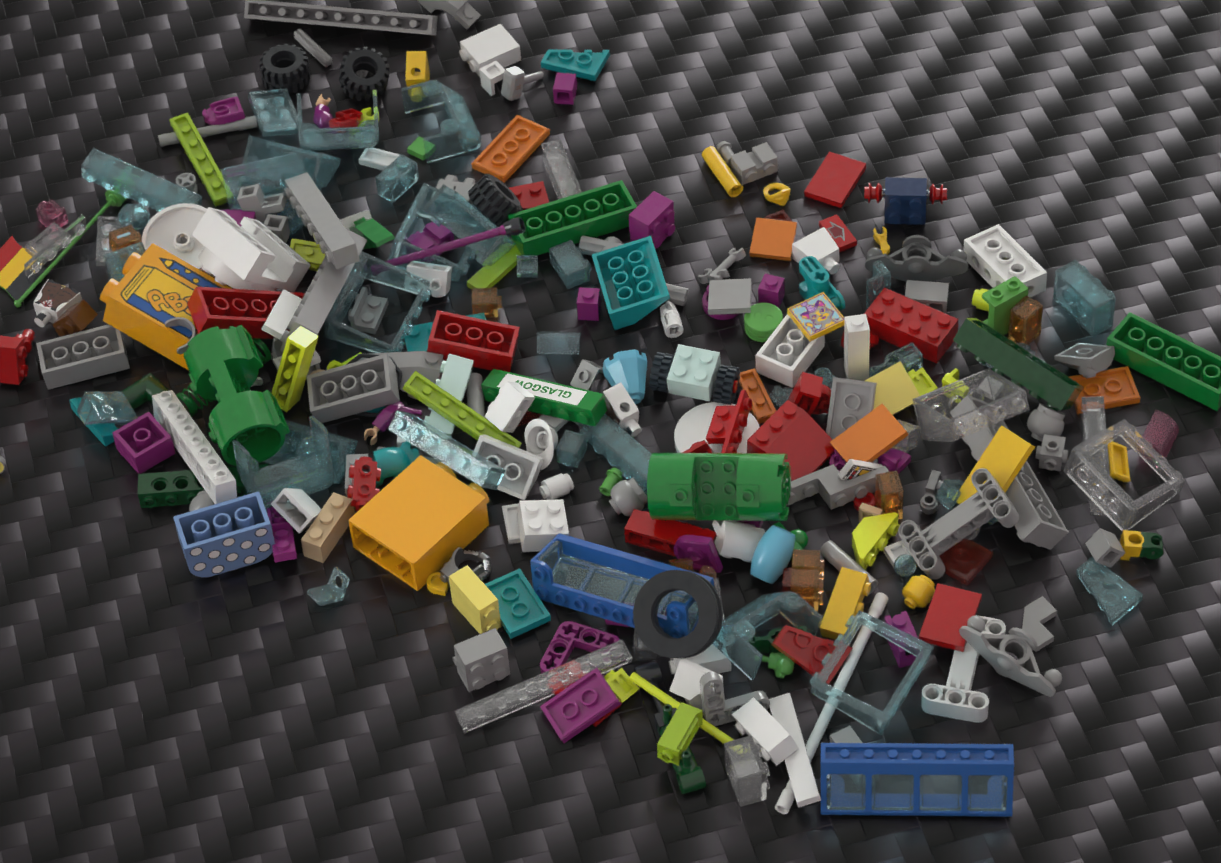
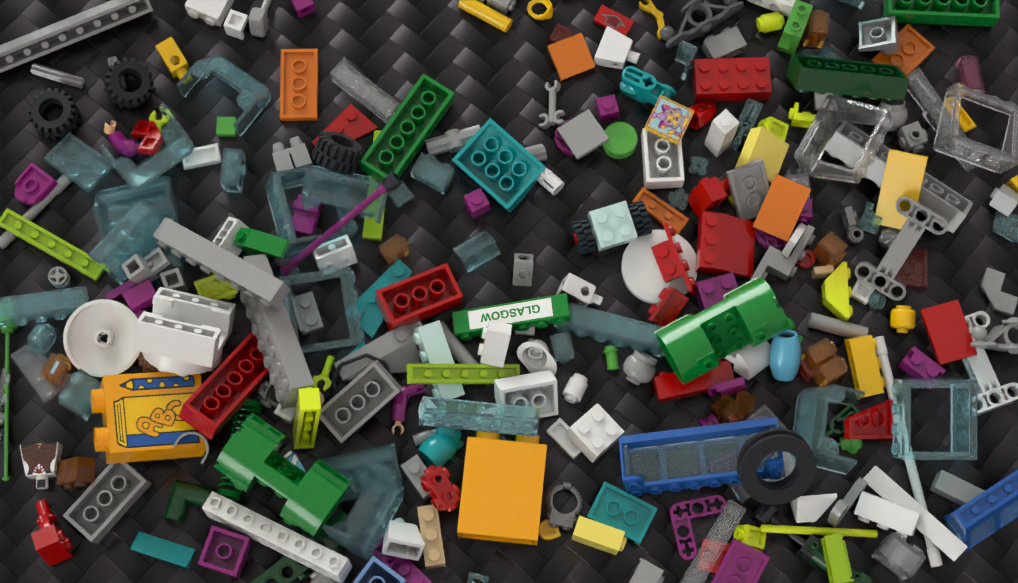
camera: 40 degrees left, 25 degrees up
clear light blue slope [77,391,138,425] -> none
white tile [261,289,302,340] -> none
medium azure cone [602,349,647,404] -> none
magenta brick [629,191,675,249] -> none

